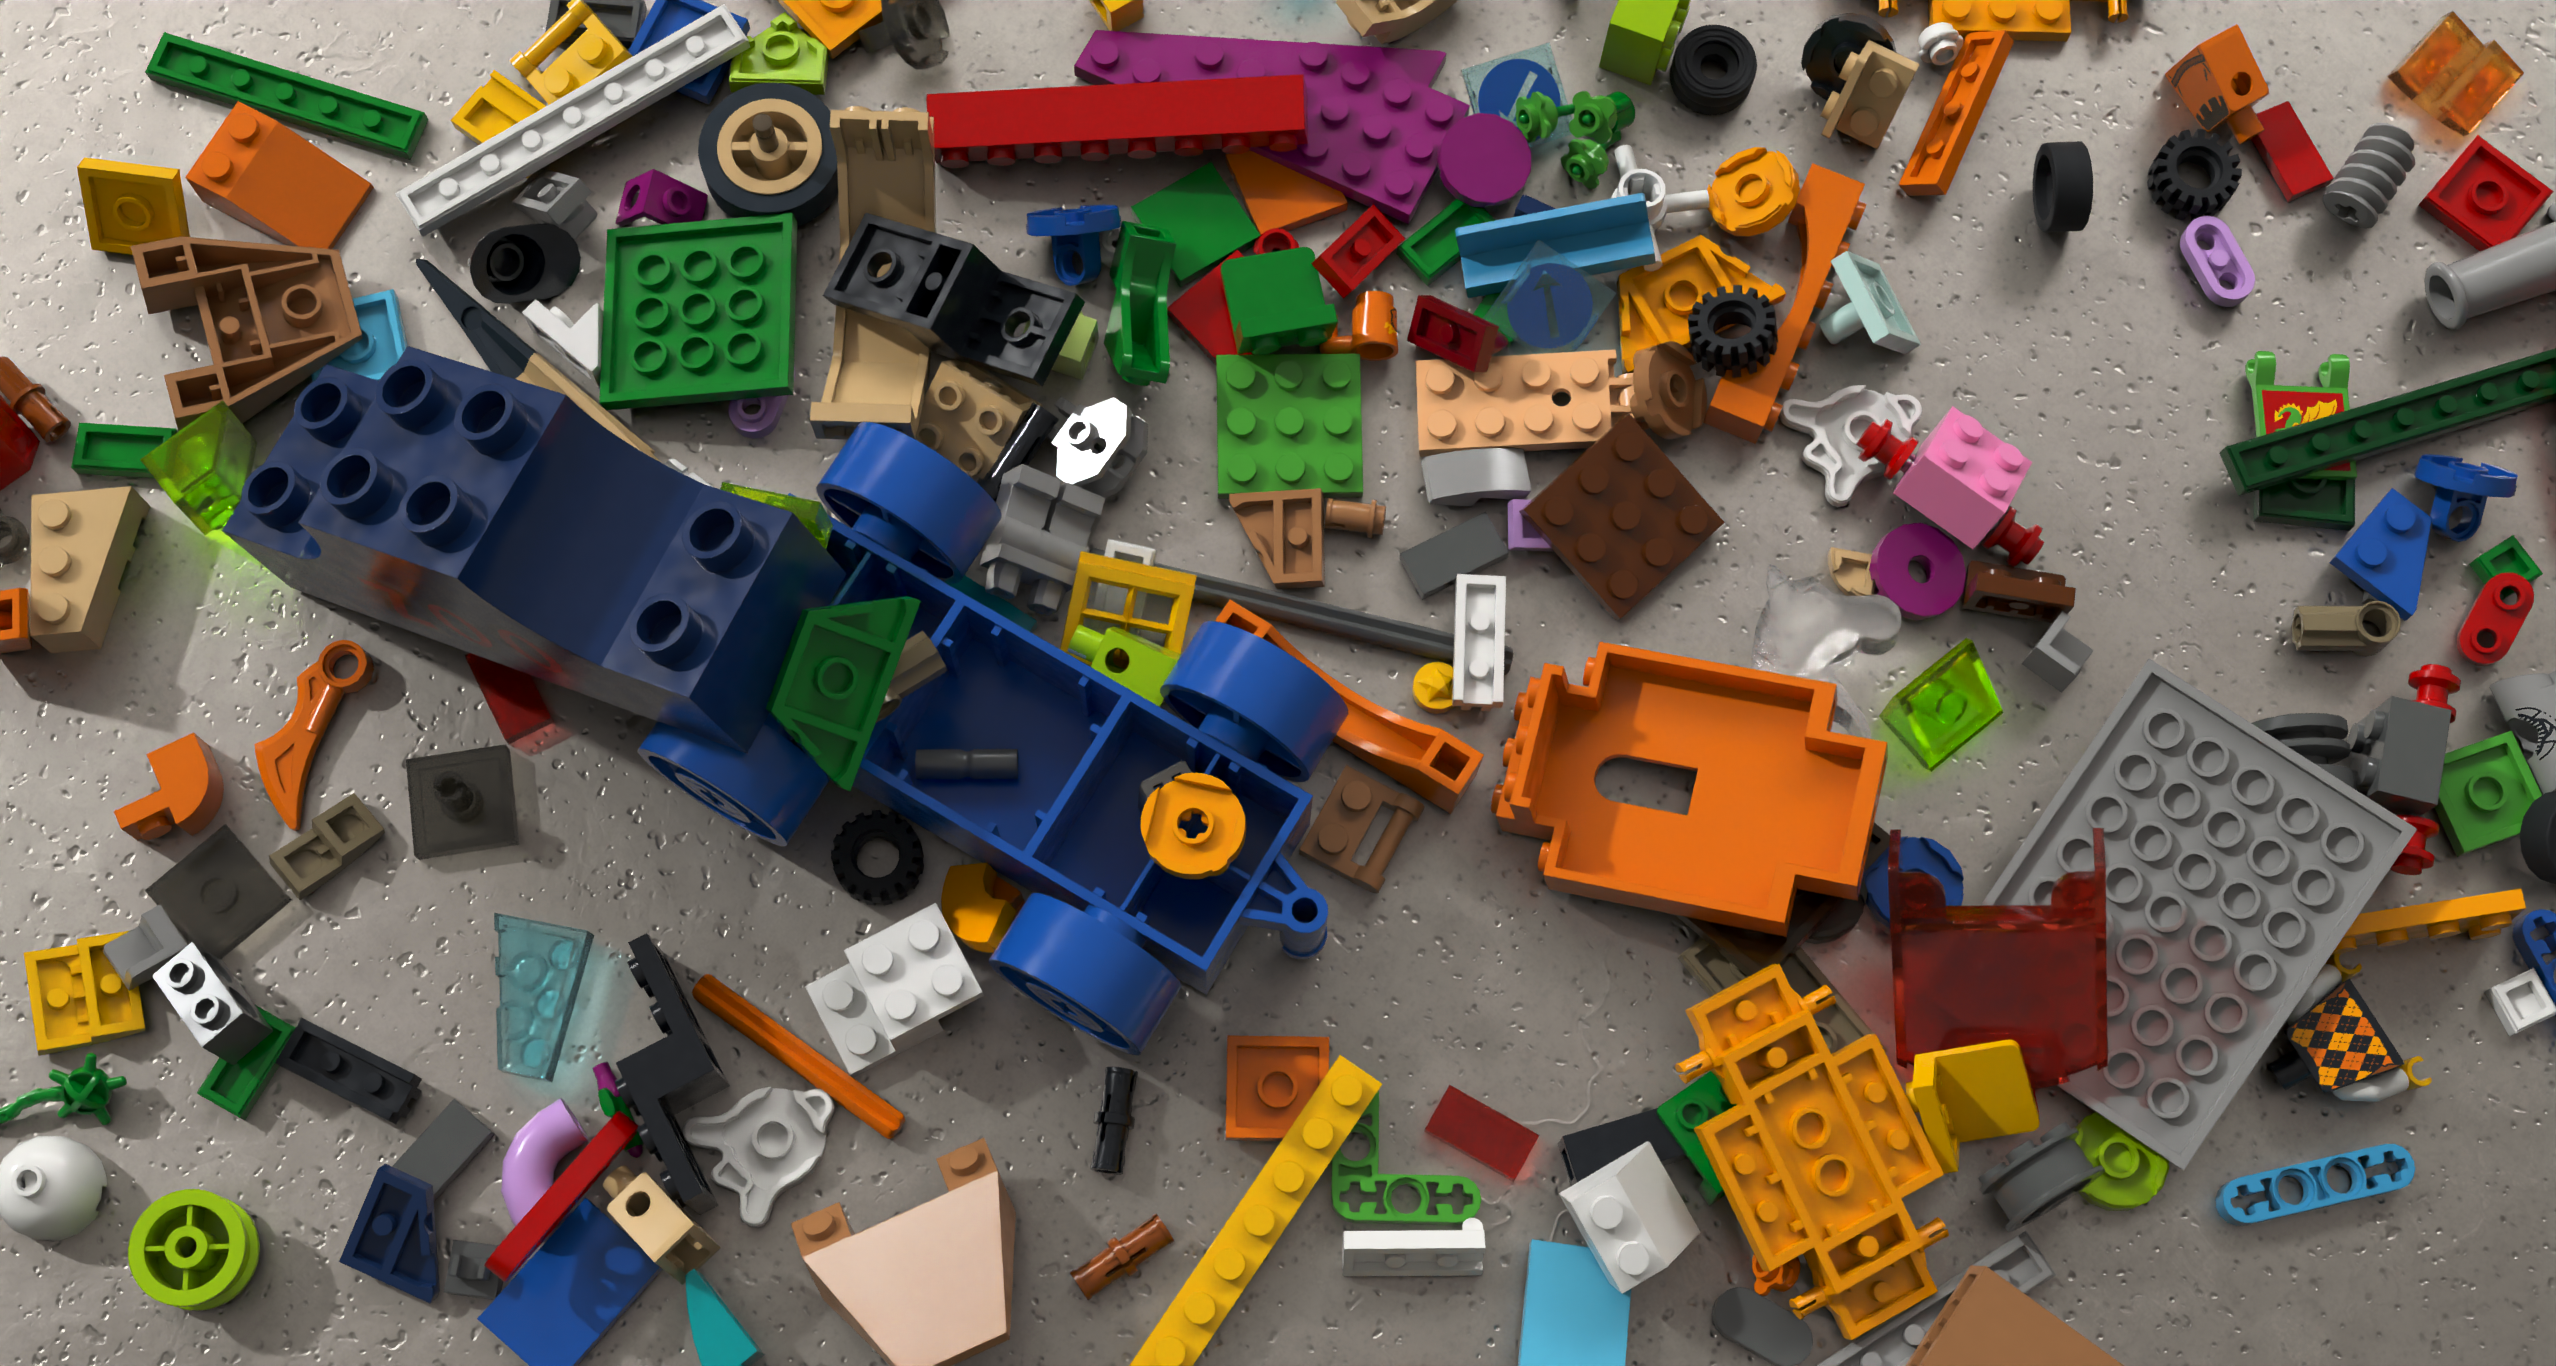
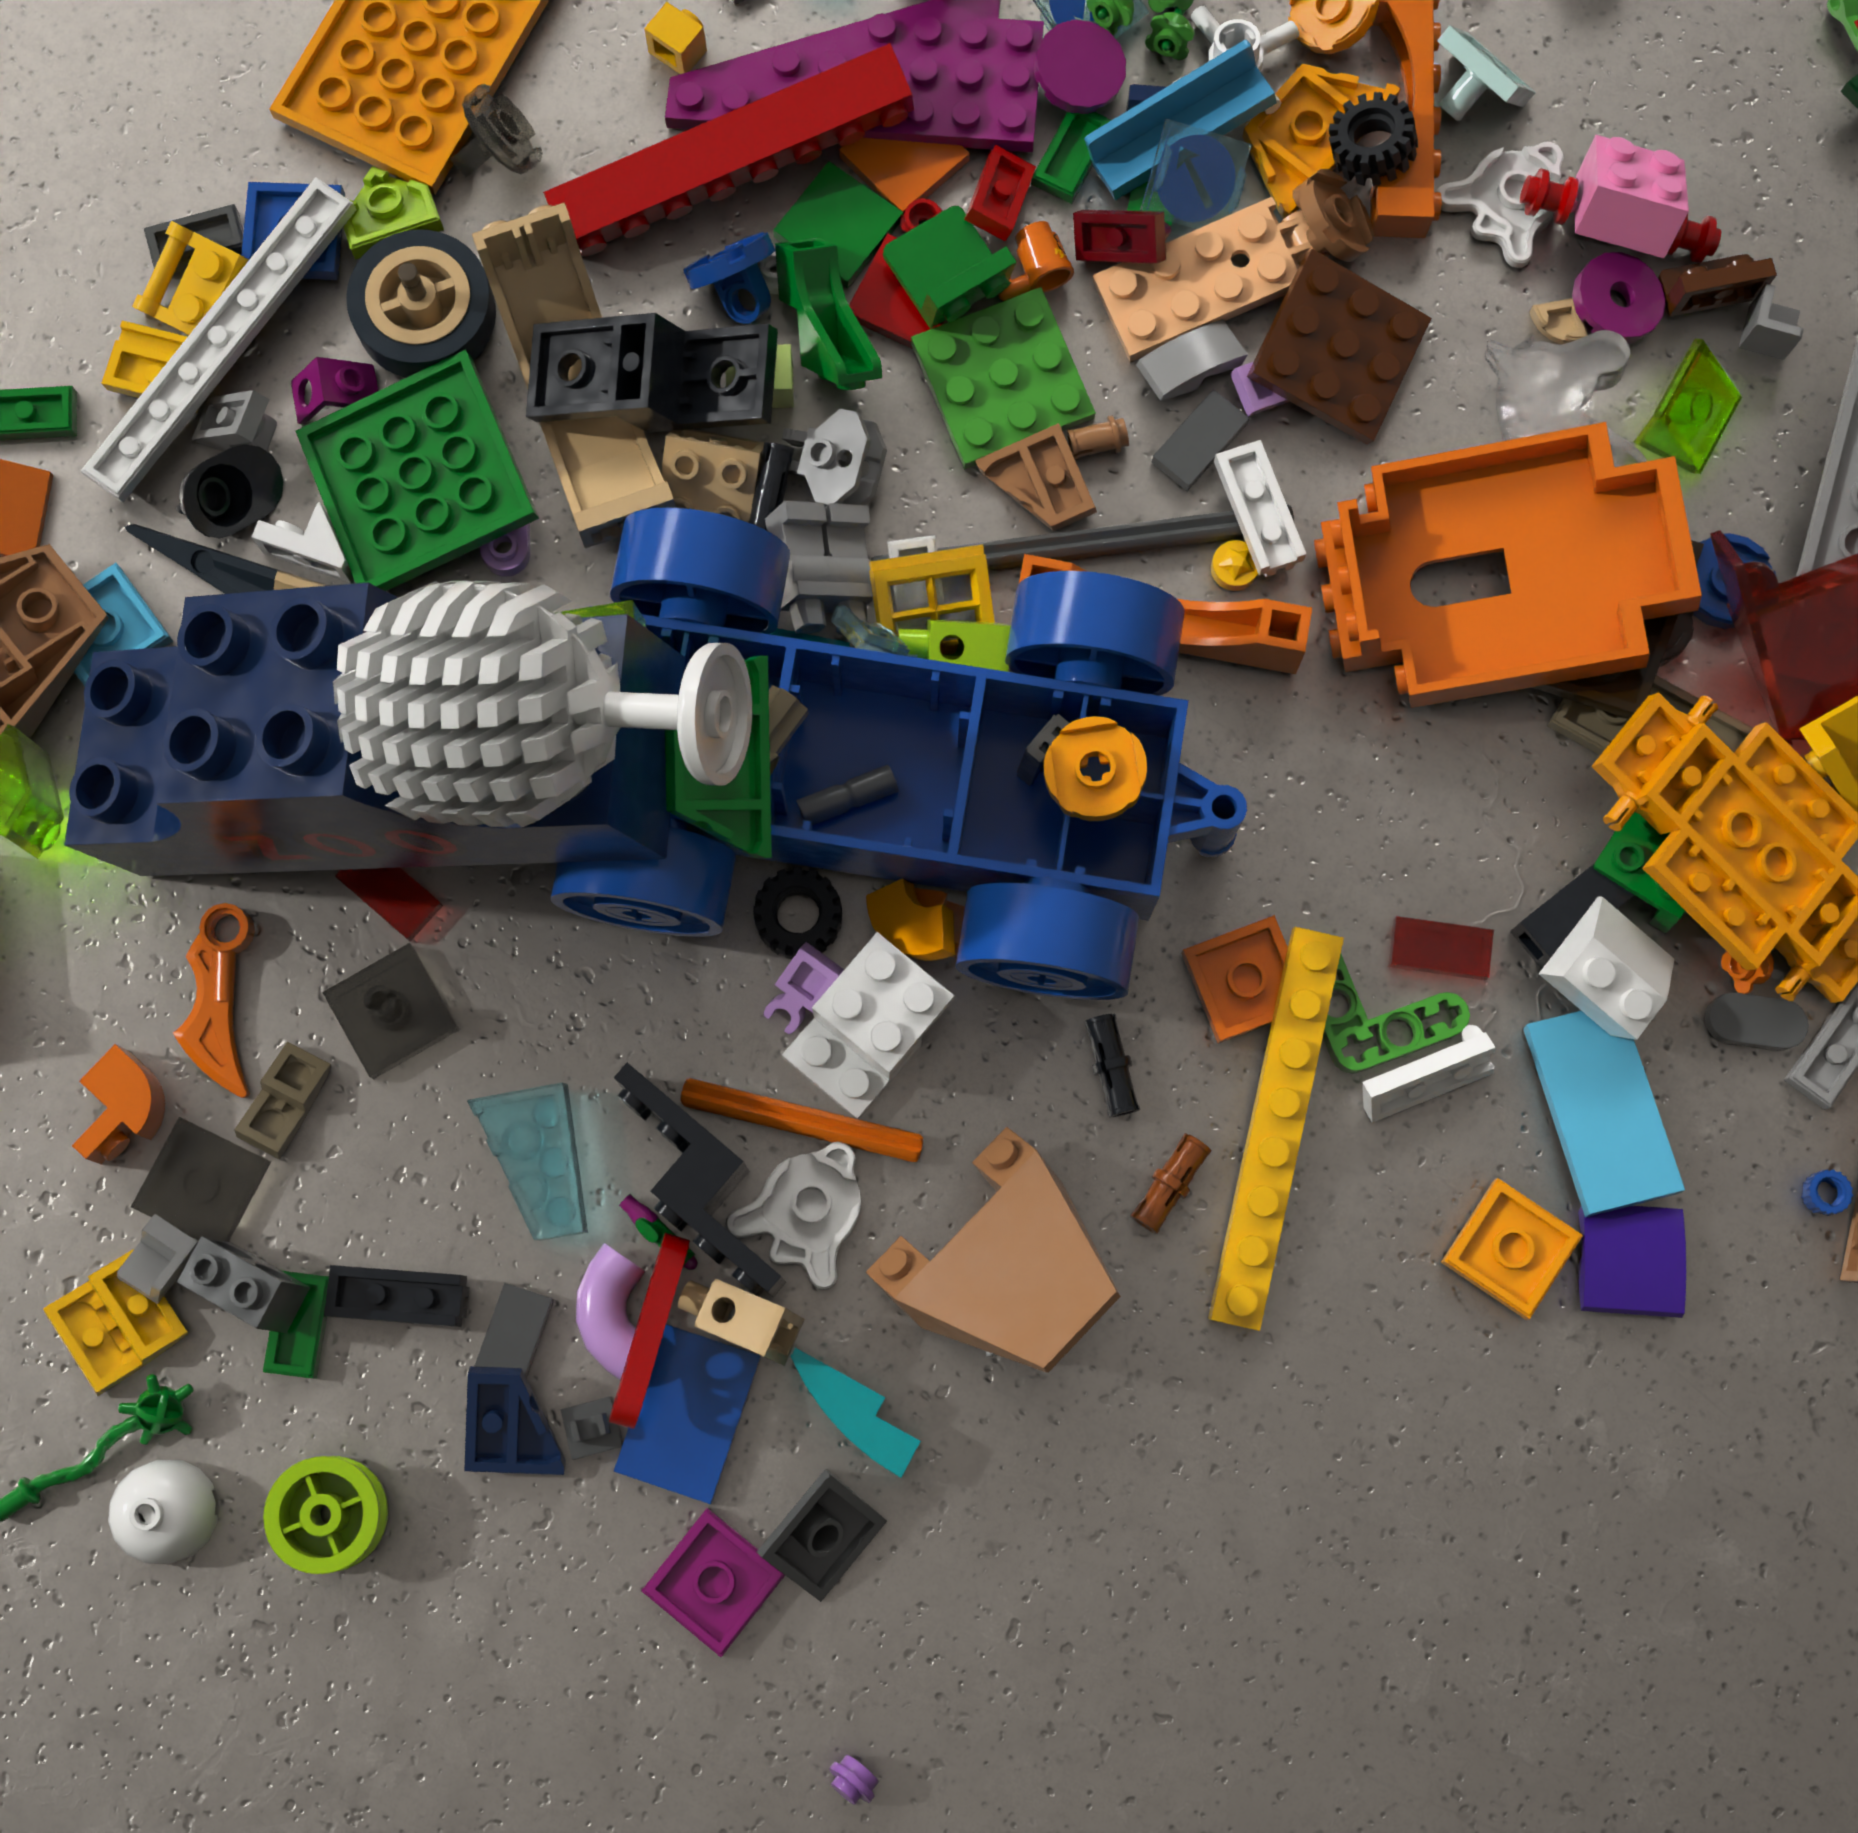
camera: 20 degrees left, 5 degrees up
medium nougat plate [1299,765,1425,894] -> none
none -> white plant [333,581,752,827]
none -> lavender plate [764,942,844,1034]
none -> clear light blue tile [831,605,910,656]

